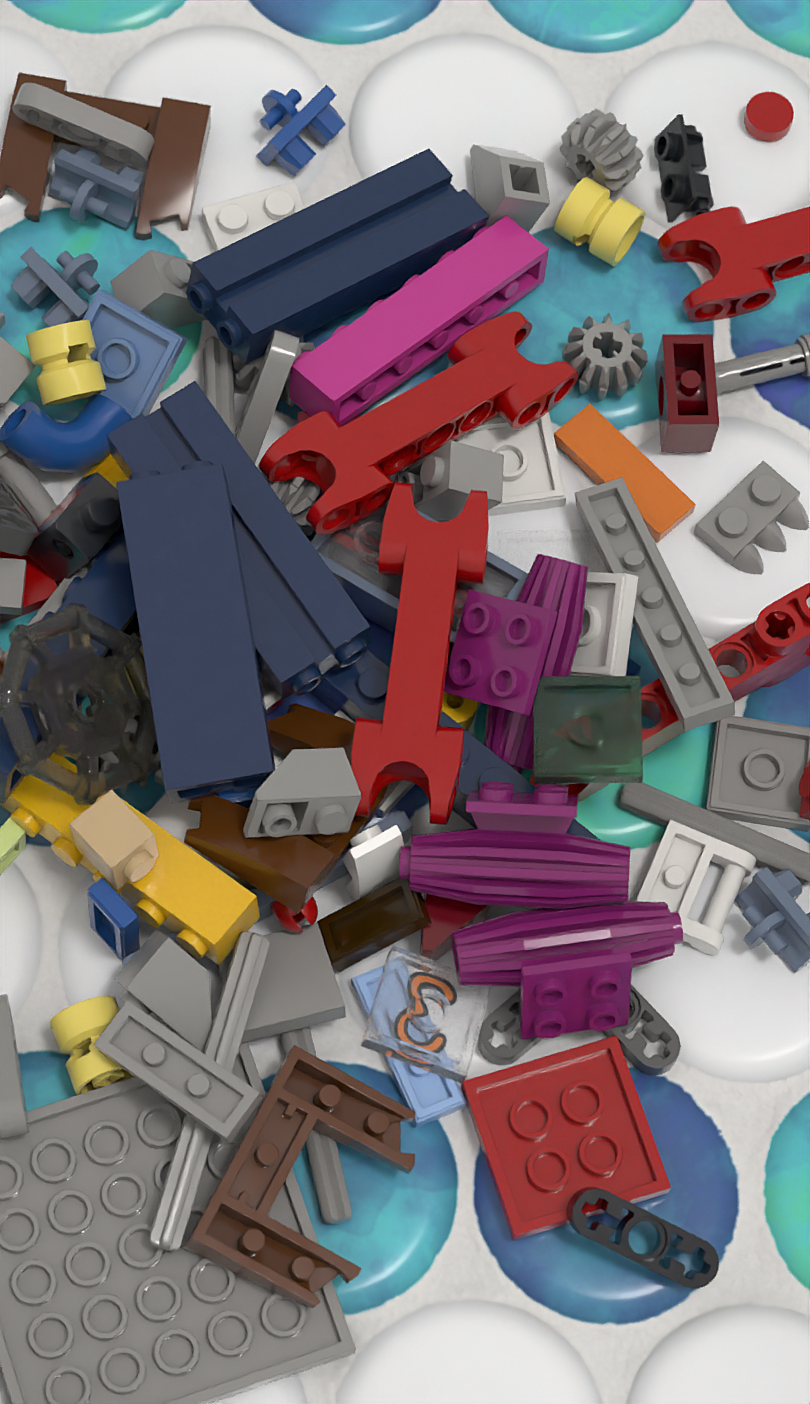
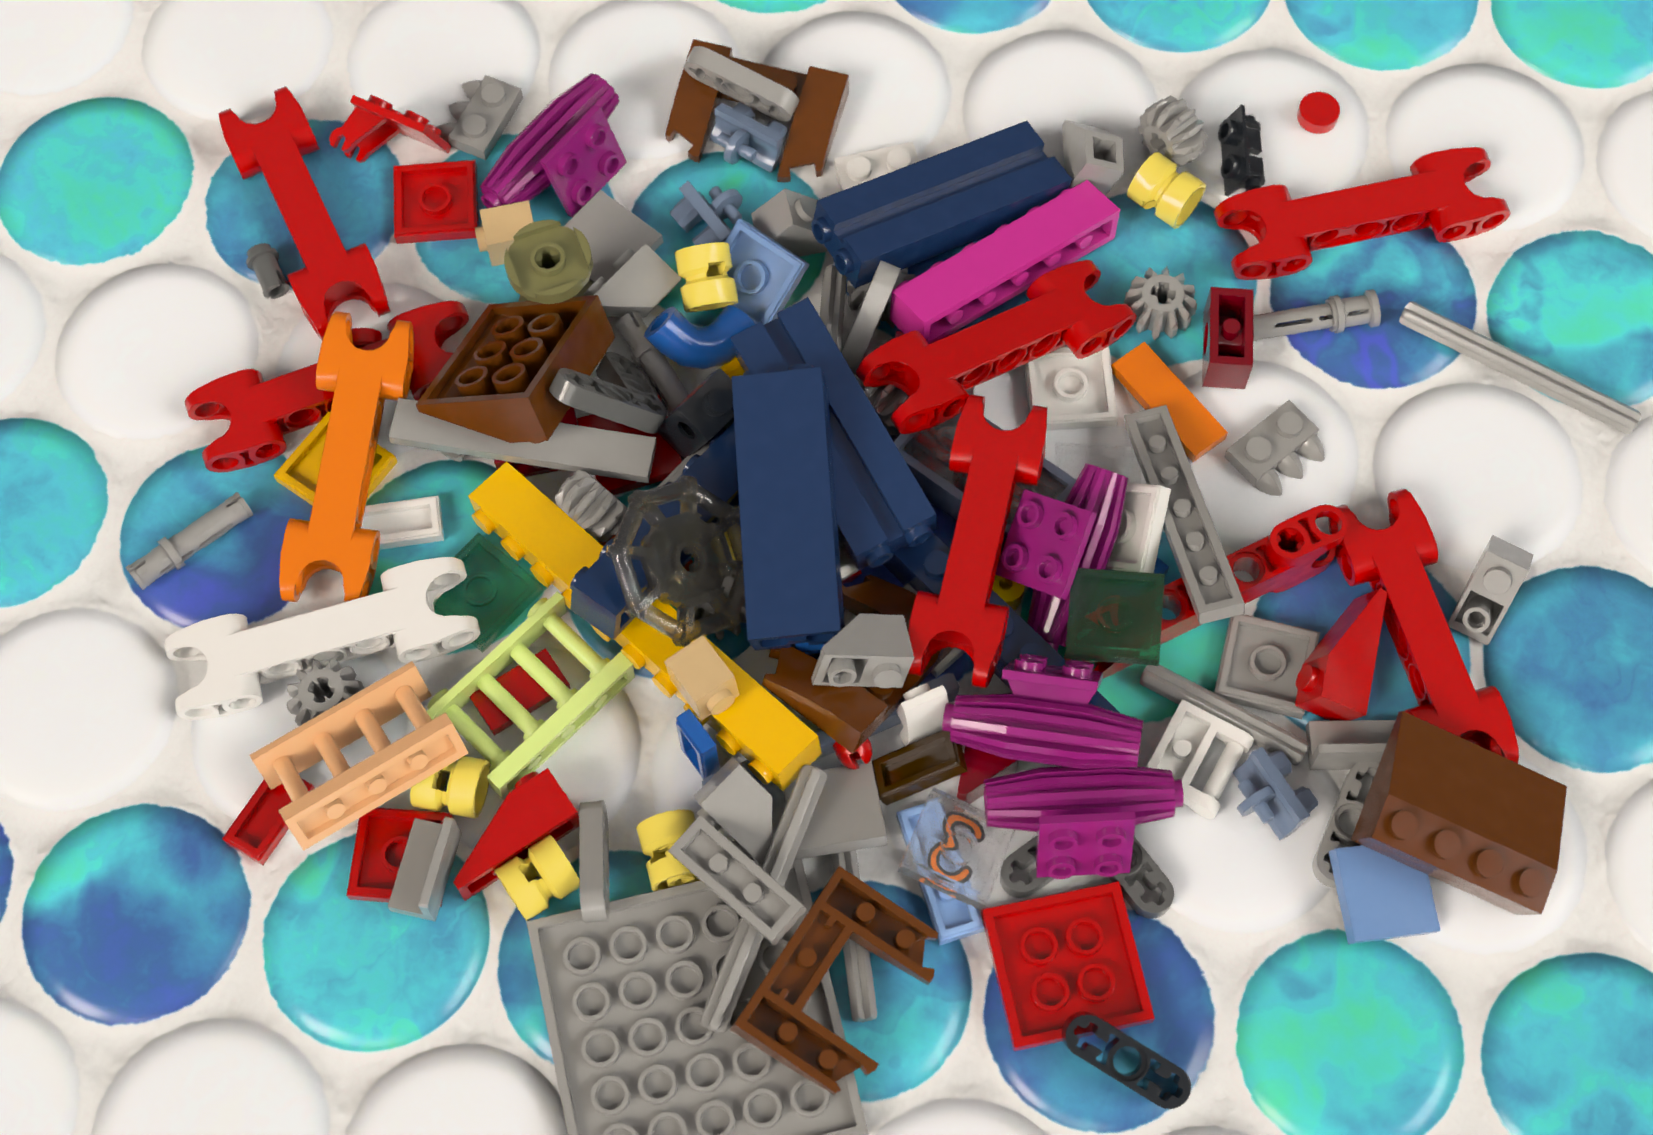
camera: 15 degrees right, 0 degrees up
blue hips [256,85,346,176] -> none
light grey slope [396,441,504,520] -> none

